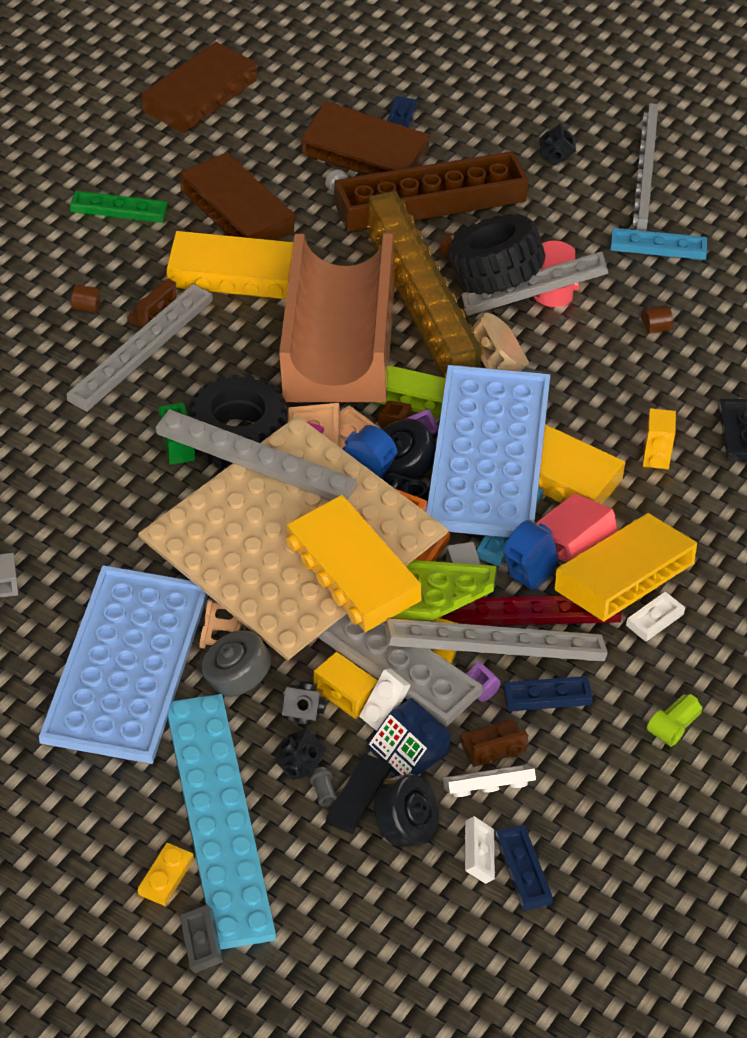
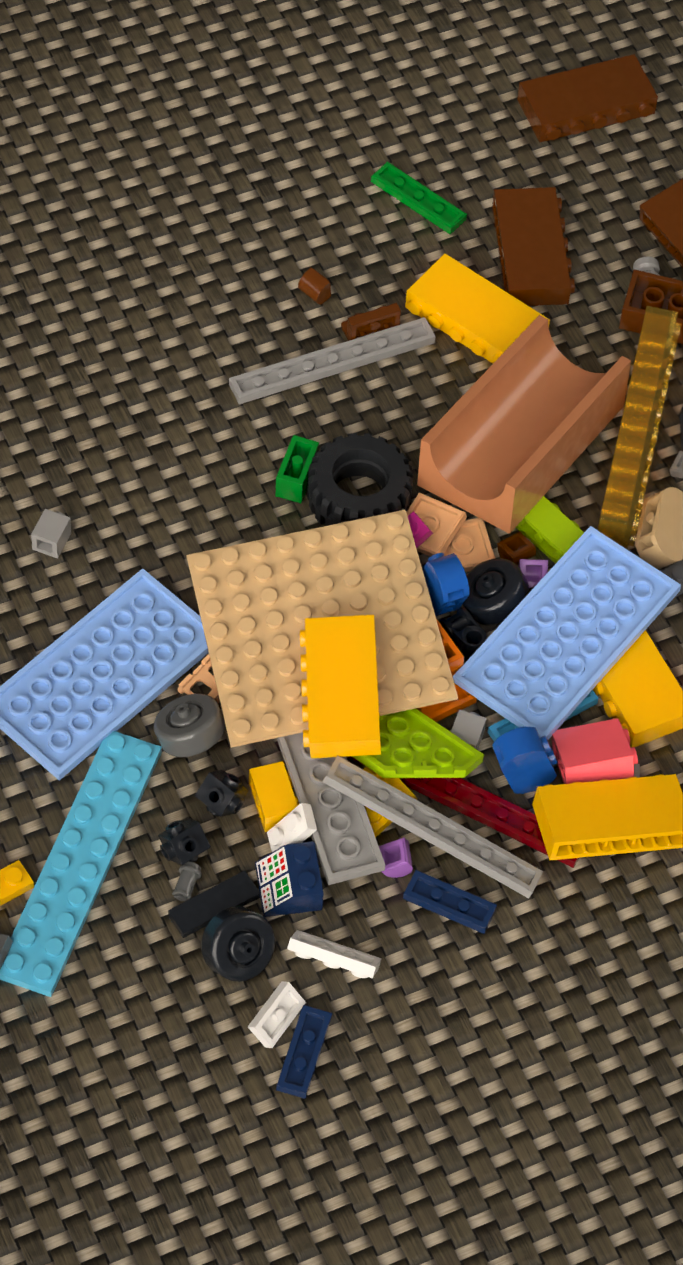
camera: 30 degrees right, 10 degrees up
light grey plate [156,409,357,500] -> none
reddish brown bracket [460,719,528,767] -> none
white plate [626,592,685,642] -> none
lime piece [647,694,703,747] -> none

